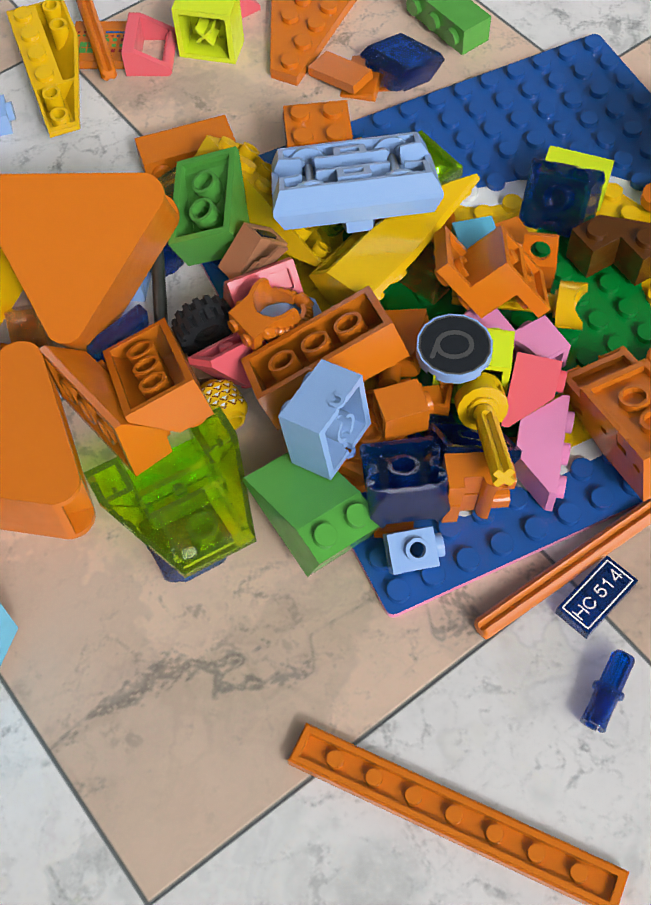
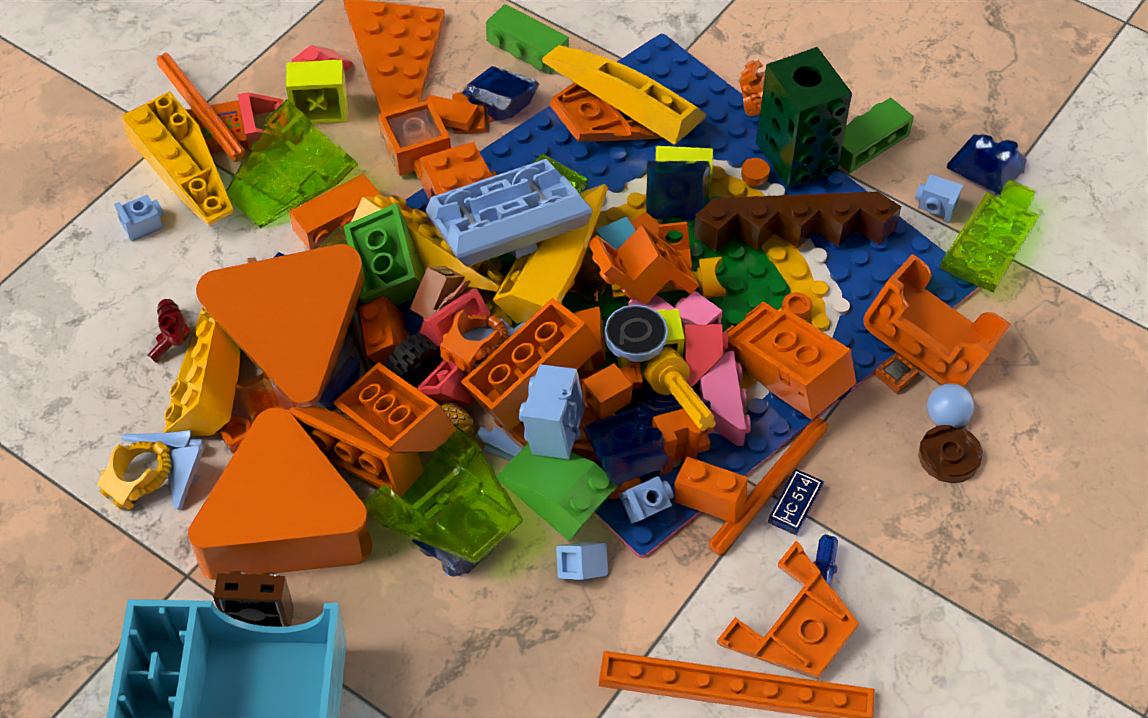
camera: 20 degrees left, 5 degrees down
none -> clear neon green wedge [226,99,358,229]
none -> orange brick [358,296,407,368]
none -> orange piece [378,99,451,176]
none -> light blue piece [476,426,522,461]
none -> yellow wedge [542,45,706,145]
none -> orange wing [550,83,662,142]
none -> light blue panel [556,542,608,580]
none -> orange brick [675,457,748,523]
none -> orange wing [717,541,859,679]

